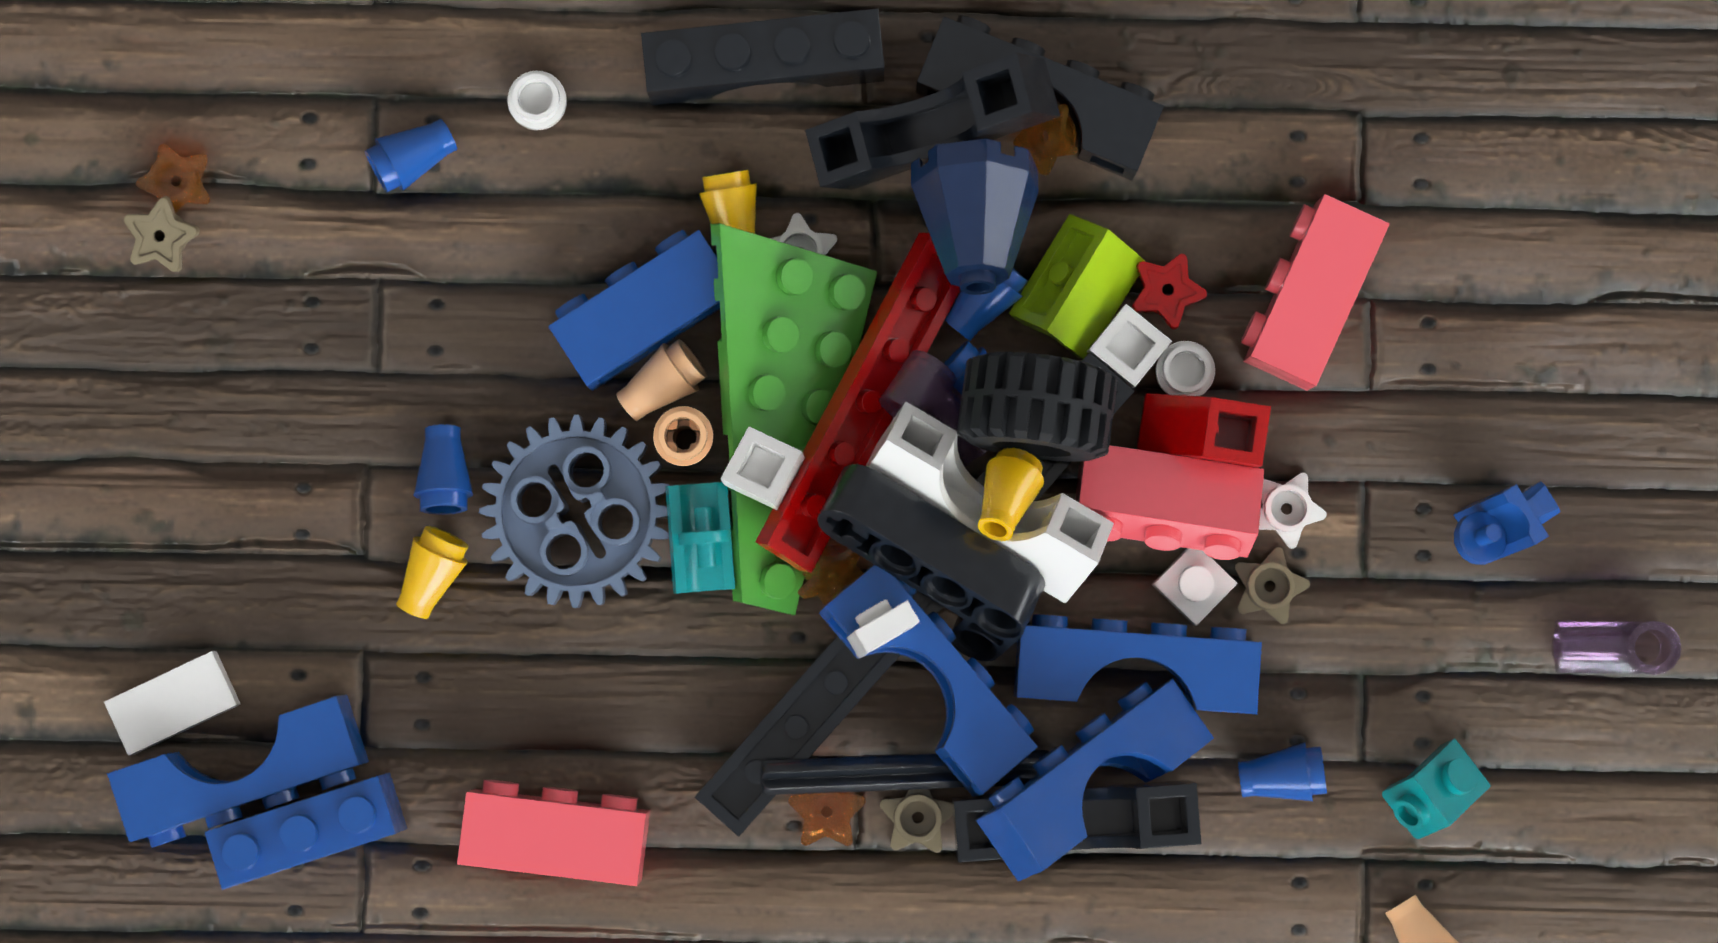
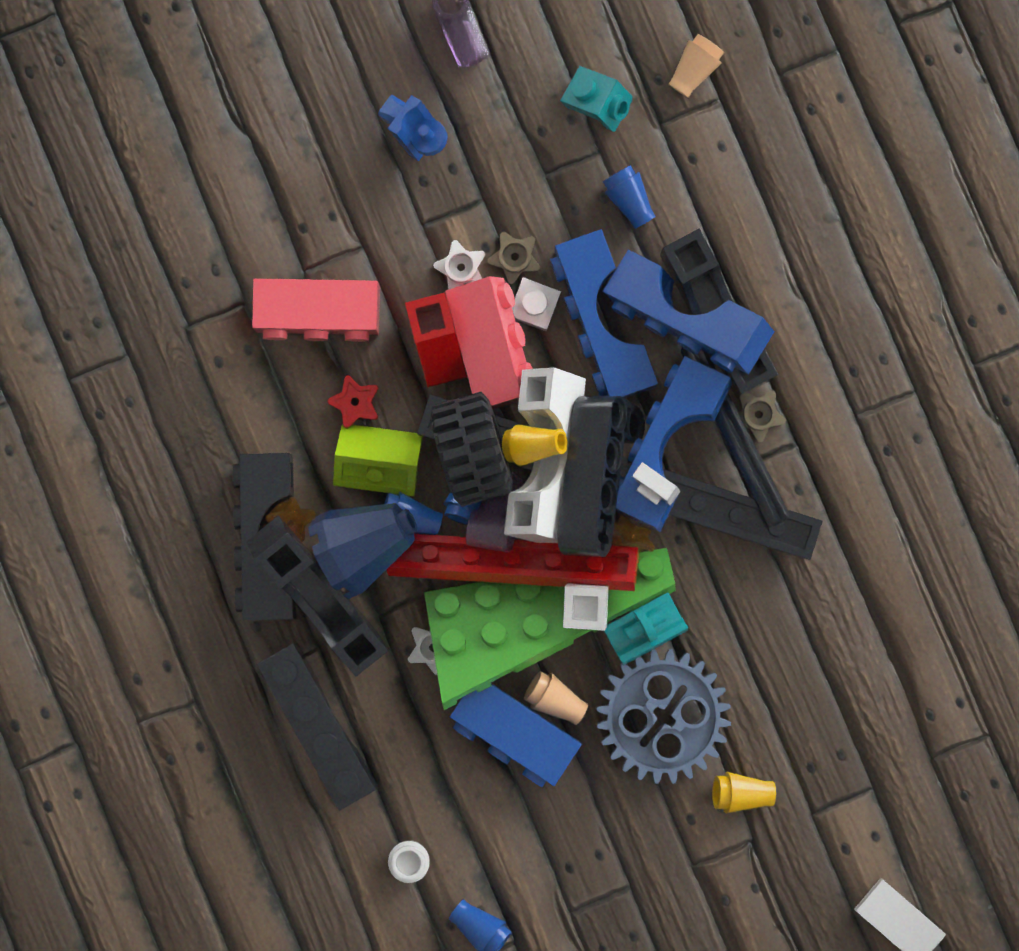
camera: 115 degrees left, 0 degrees up
blue arch [107,695,369,848] -> none
blue brick [204,772,407,890] -> none
blue cone [414,425,473,515] -> none
coral brick [457,780,650,886] -> none
light nougat cone [653,406,713,466] -> none
yellow cone [699,170,757,234] -> none
clear orange plate [788,792,866,846] -> none
white plate [1087,304,1172,389] -> none
white plate [1155,341,1215,396] -> none

